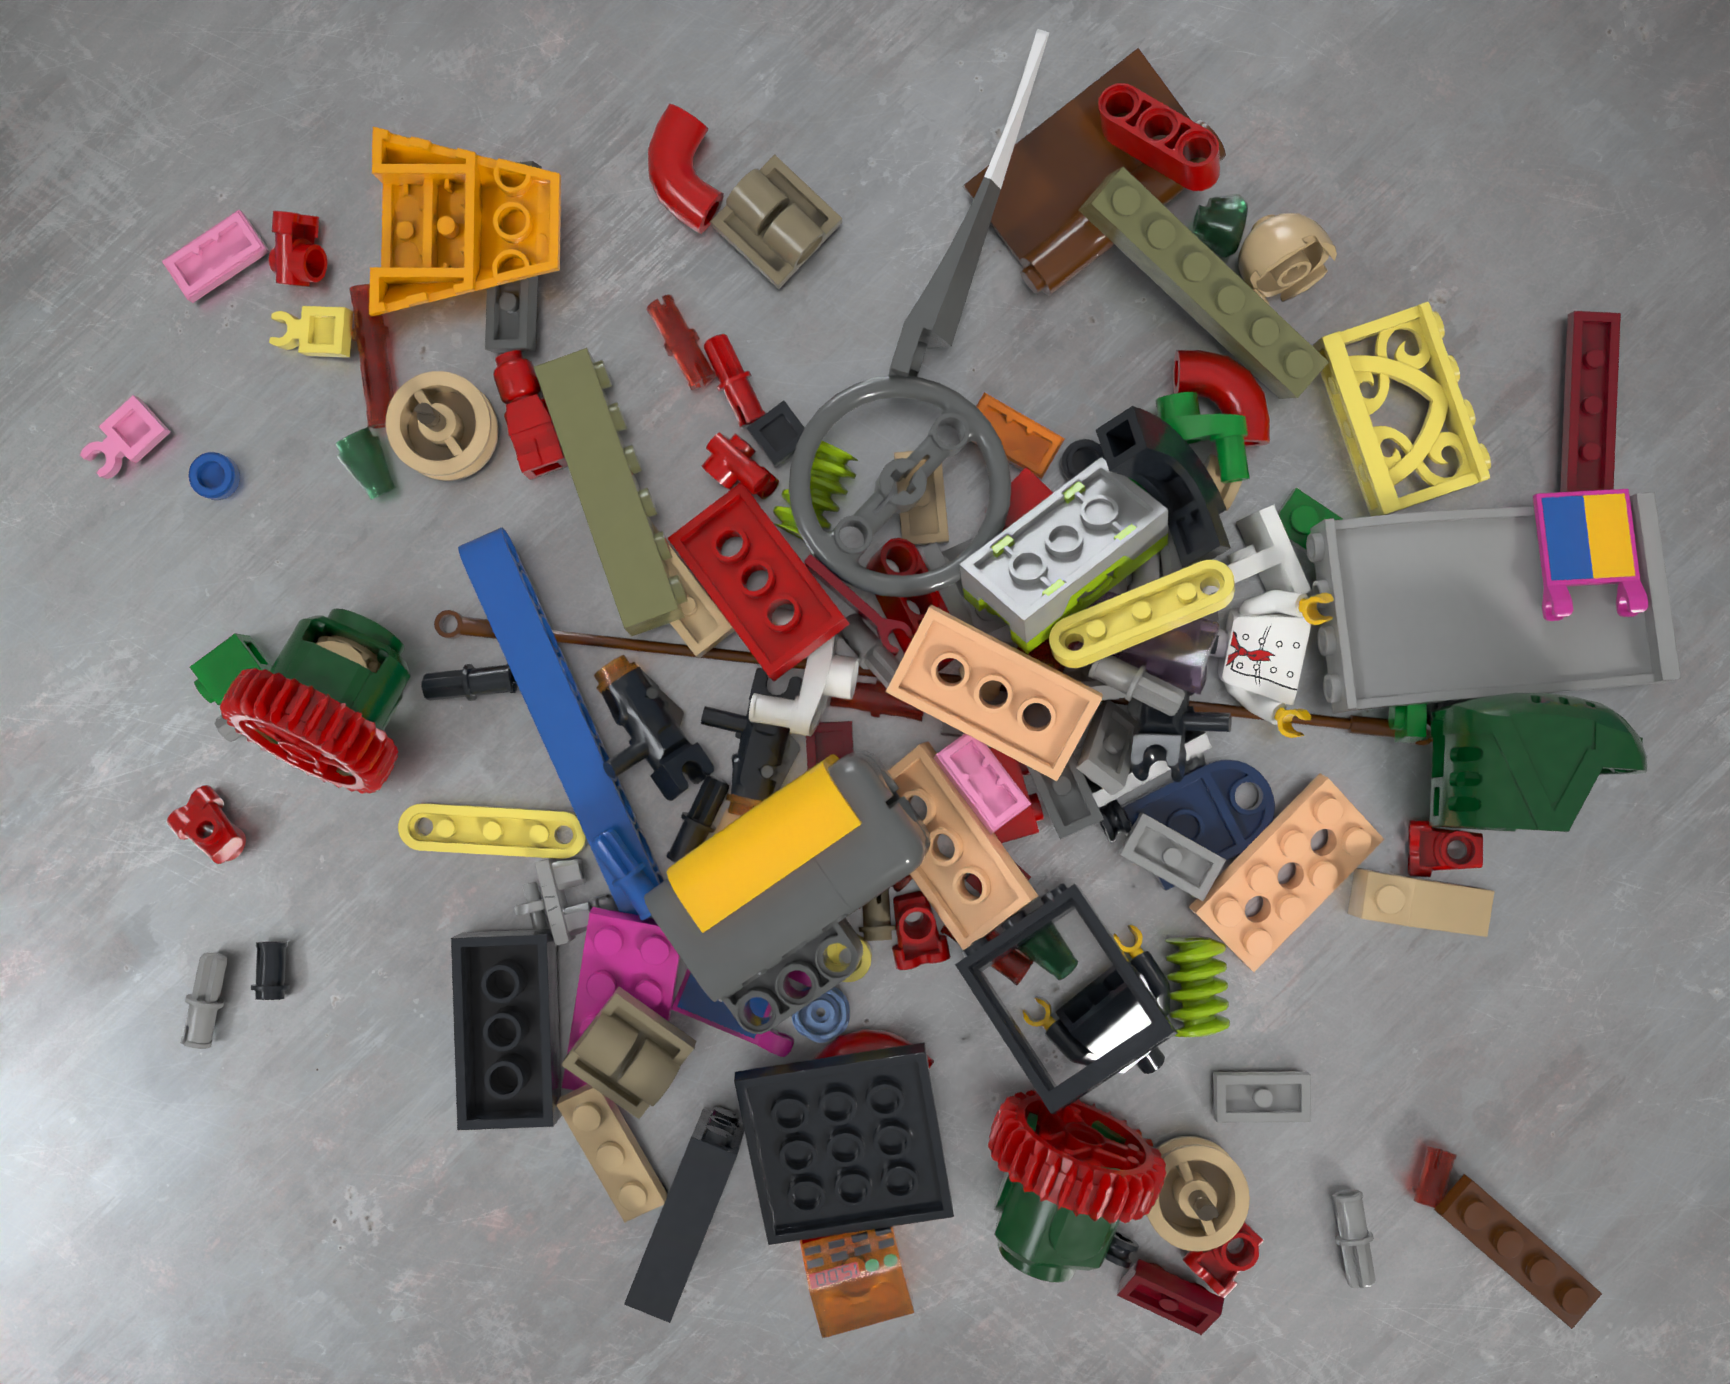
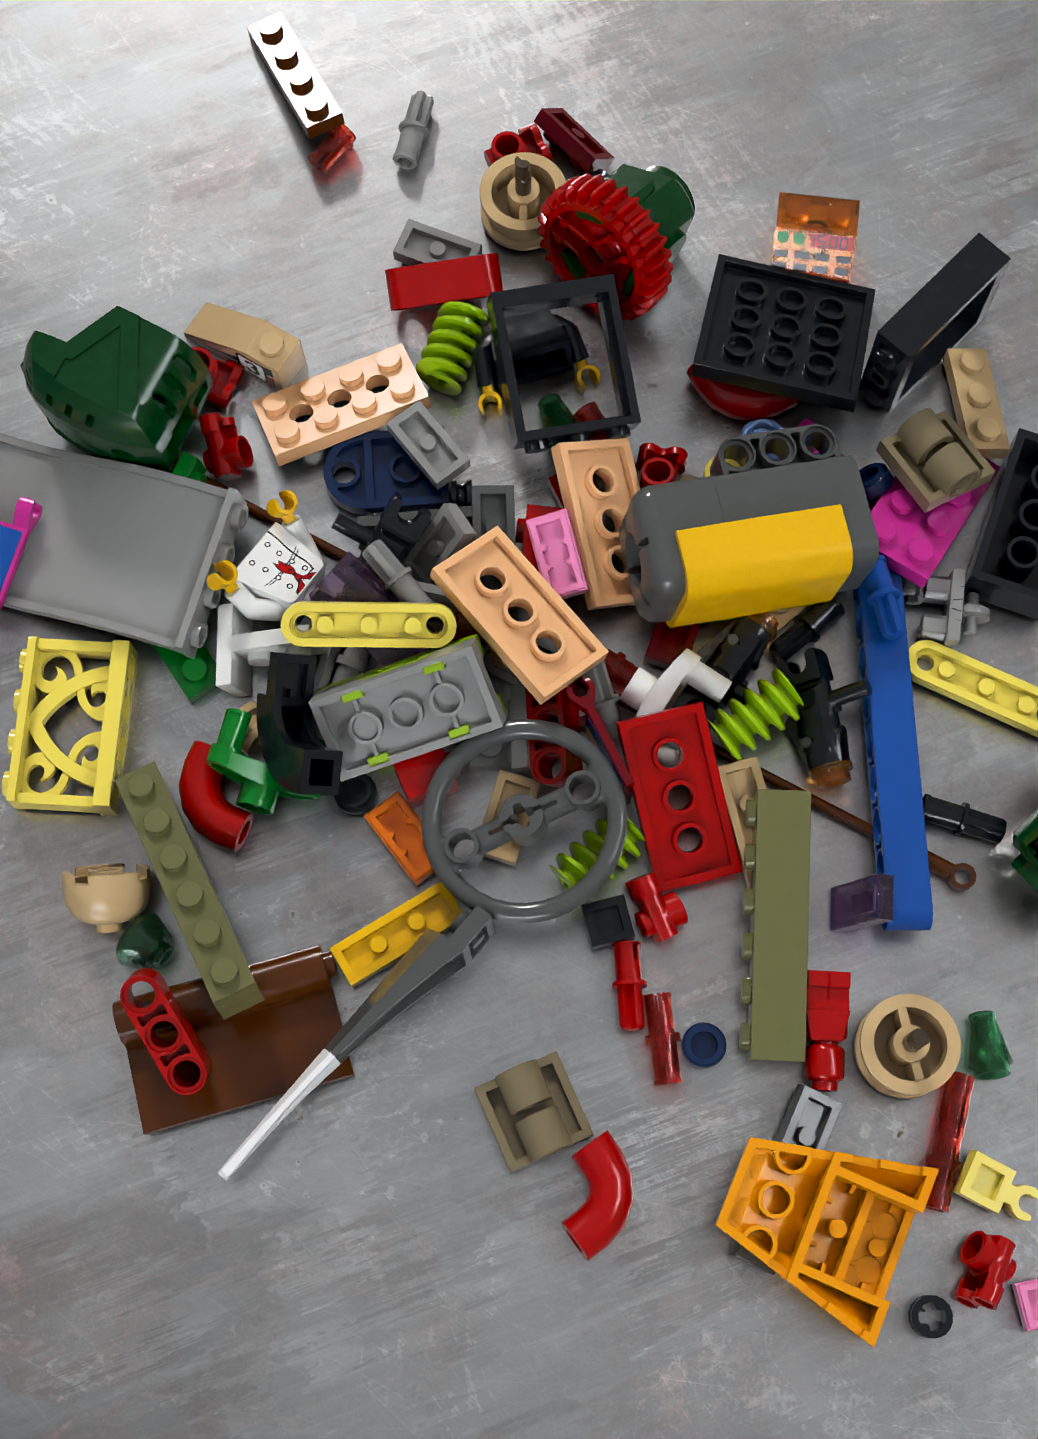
camera: 150 degrees left, 15 degrees down
none -> red plate [199,412,253,481]
none -> yellow plate [329,882,462,988]
none -> red beam [385,253,503,311]
none -> dark blue tile [681,1022,726,1069]
none -> lime piece [707,669,804,761]
none -> clear purple plate [830,873,894,933]
none -> dark blue tile [859,463,894,501]
none -> black bush [908,1295,953,1338]

